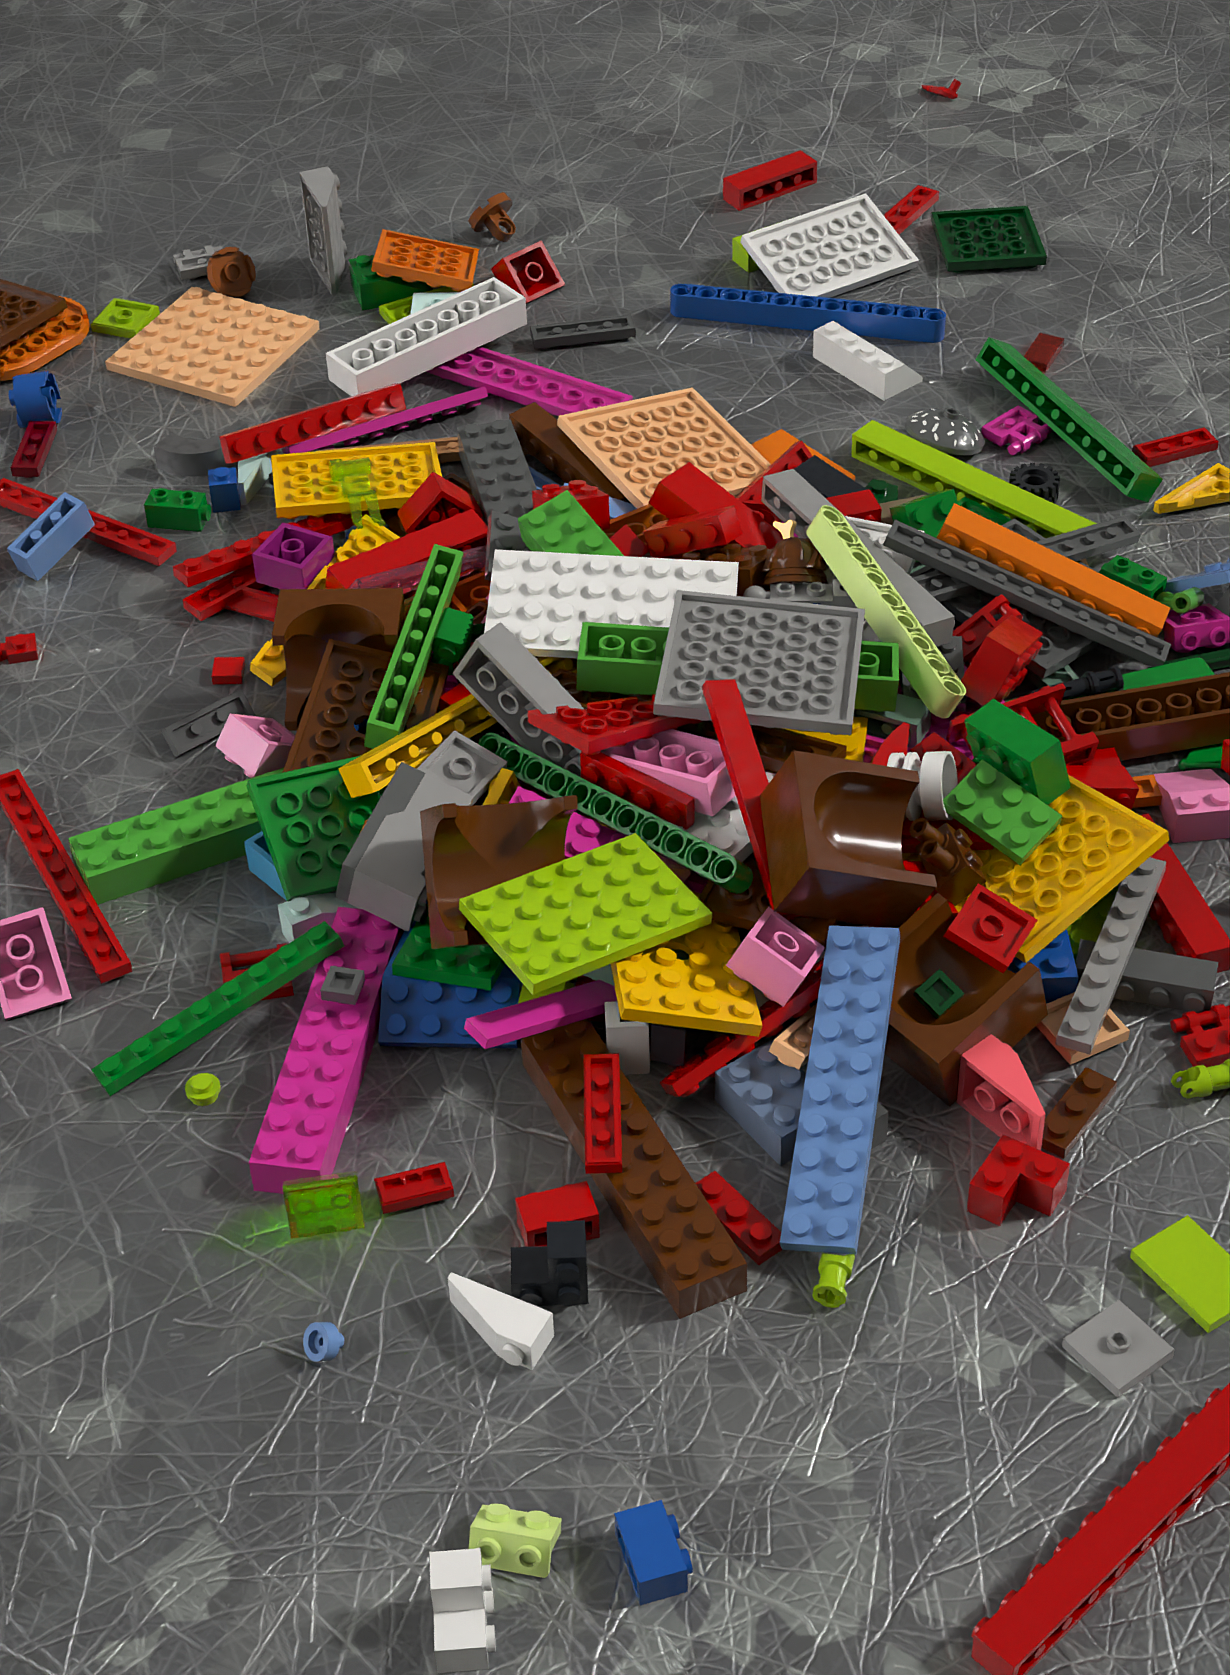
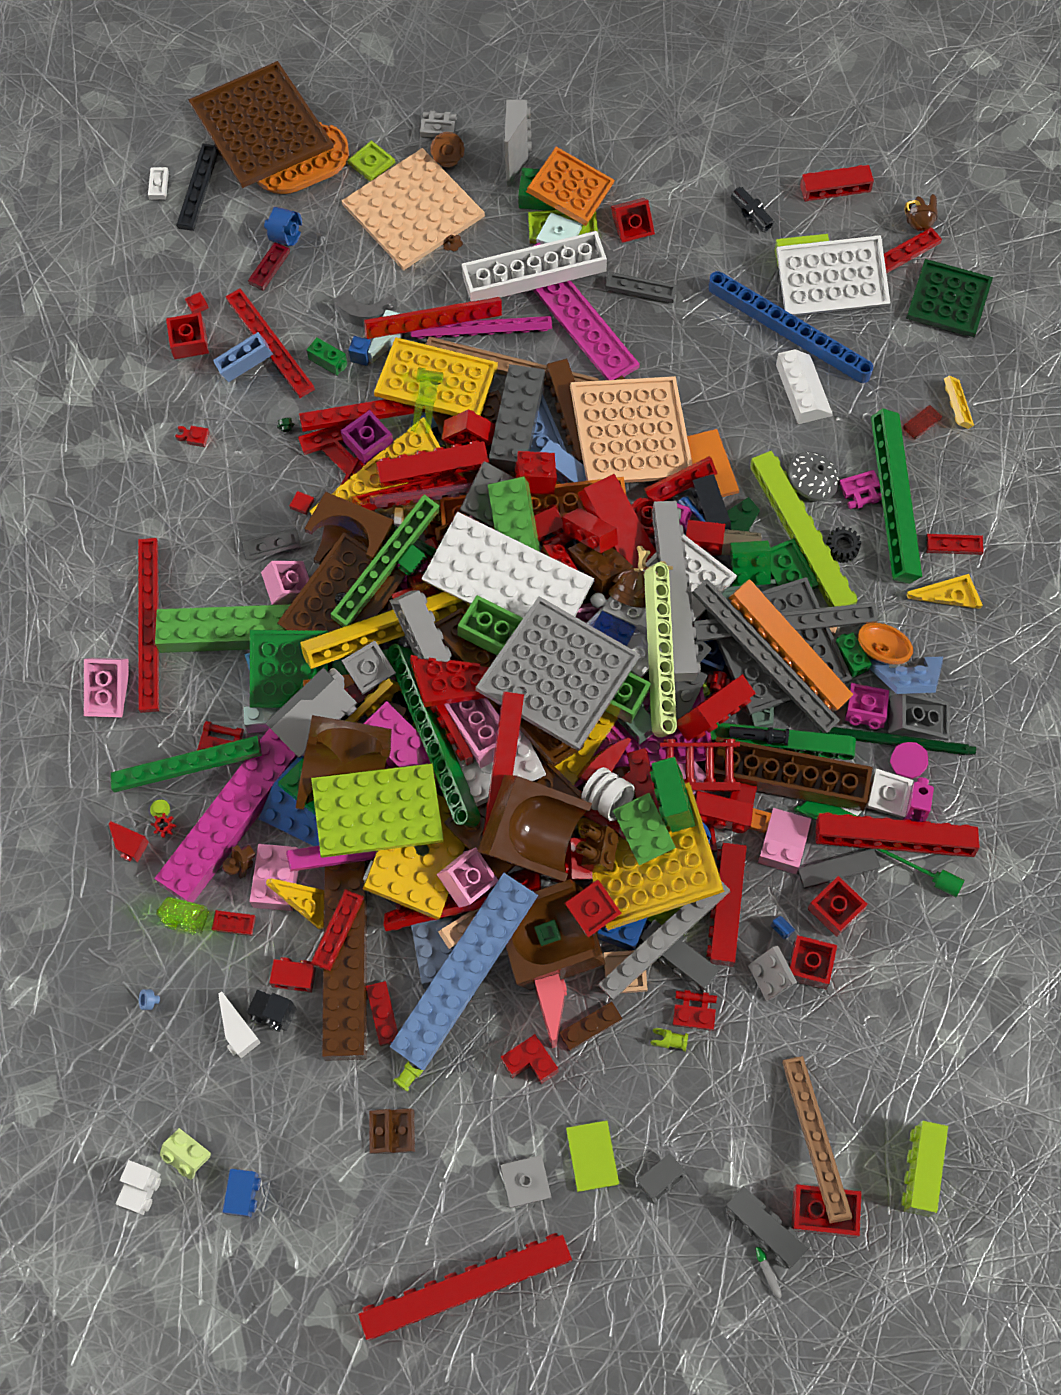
camera: 25 degrees right, 25 degrees up
dark grey plate [320,966,365,1005] -> none
dark orange tile [468,192,516,242] -> none
red bar [922,79,962,99] -> none
red plate [952,595,1023,664] -> none
bright green plant [1156,587,1204,614] -> none
none -> red slope [109,821,149,863]
none -> red gear [151,813,177,838]
none -> reddish brown hips [223,845,255,879]
none -> bright pink brick [250,844,298,911]
none -> yellow wing [266,878,324,929]
none -> dark green plate [277,418,295,432]
none -> reddish brown slope [369,1108,415,1154]
none -> reddish brown plant [443,235,463,252]
none -> black piece [731,186,775,233]
none -> orange dish [858,623,913,665]
none -> reddish brown helmet [904,194,938,231]
none -> yellow plate [944,375,974,429]

